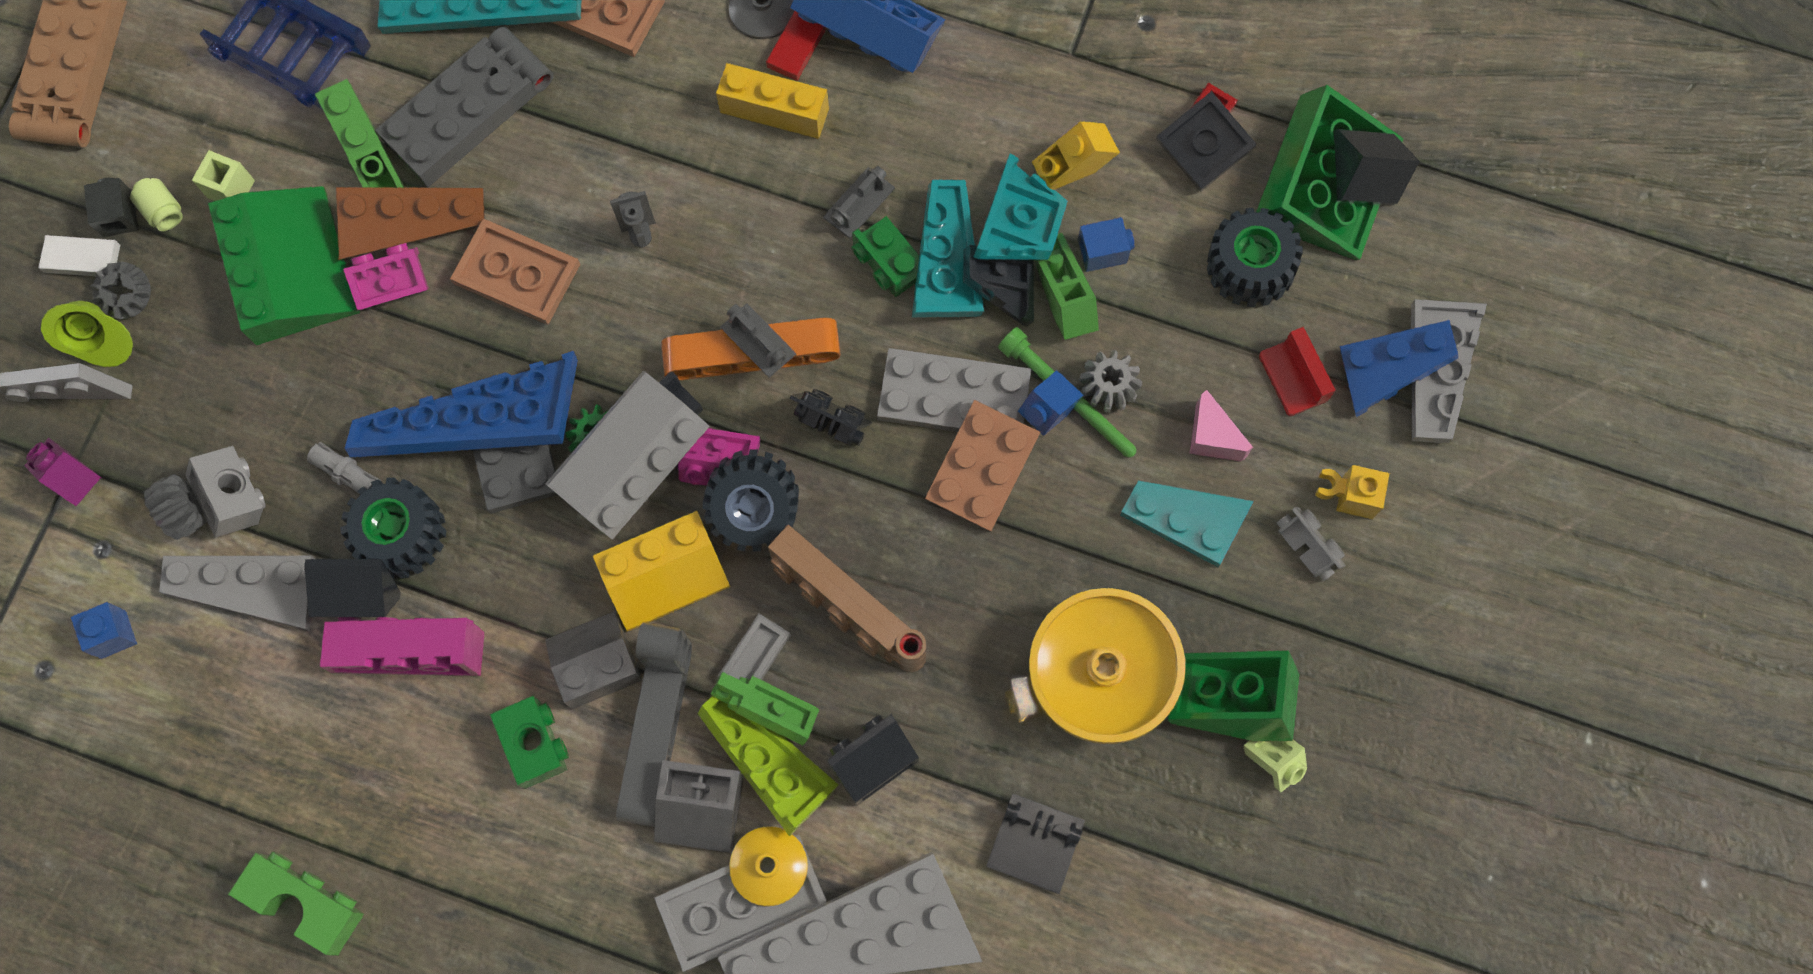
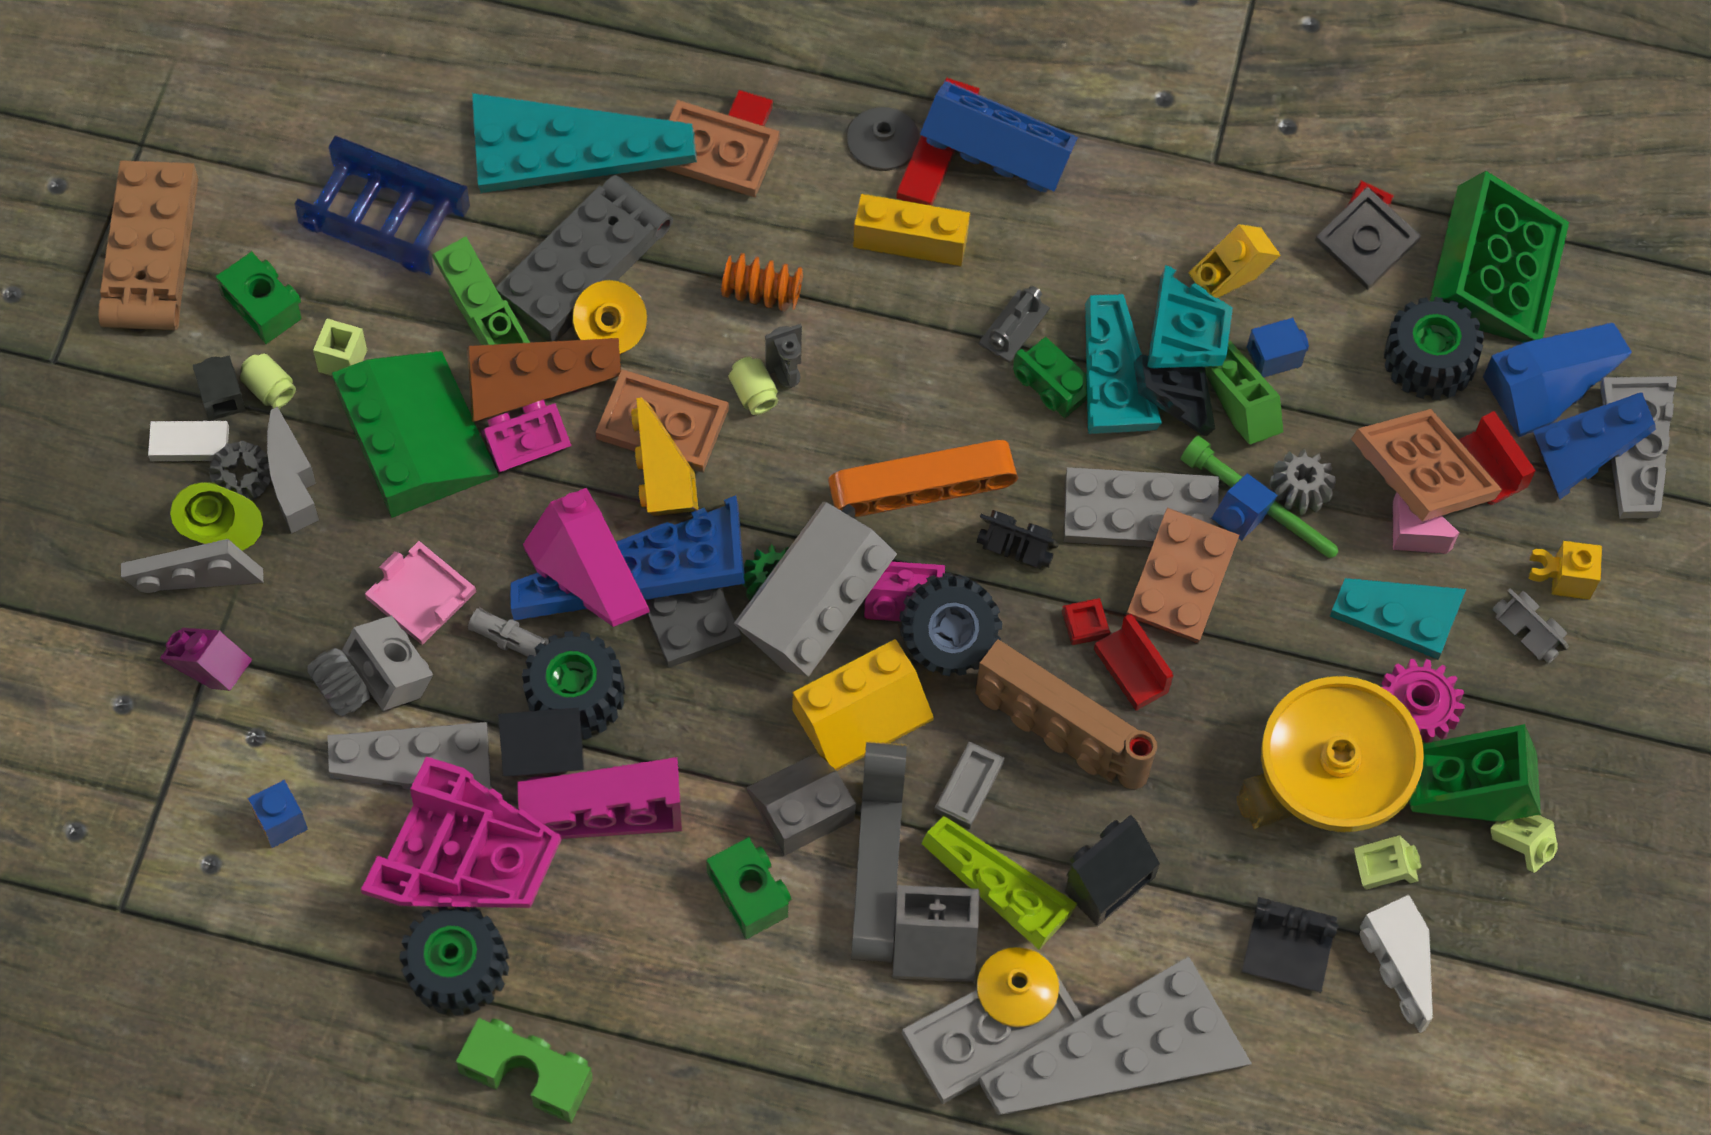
camera: 10 degrees left, 10 degrees down
bright green hinge [711,672,819,745] -> none
dark grey hinge [720,303,796,378] -> none
black slope [1334,129,1420,205] -> none
none -> green brick [216,251,302,344]
none -> light grey slope [267,407,319,534]
none -> dark pink wedge [361,756,561,908]
none -> bright pink piece [365,541,476,645]
none -> black wheel [400,906,509,1016]
none -> dark pink wedge [523,488,649,627]
none -> yellow dish [572,280,647,354]
none -> yellow slope [631,397,699,516]
none -> orange piece [721,253,803,312]
none -> yellowish green brick [728,357,778,415]
none -> red tile [1062,598,1110,646]
none -> red panel [1094,613,1174,711]
none -> nougat plate [1351,409,1502,522]
none -> yellowish green bracket [1354,835,1421,889]
none -> white slope [1360,895,1433,1033]
none -> dark pink gear [1381,659,1465,743]
none -> blue wedge [1483,322,1632,437]

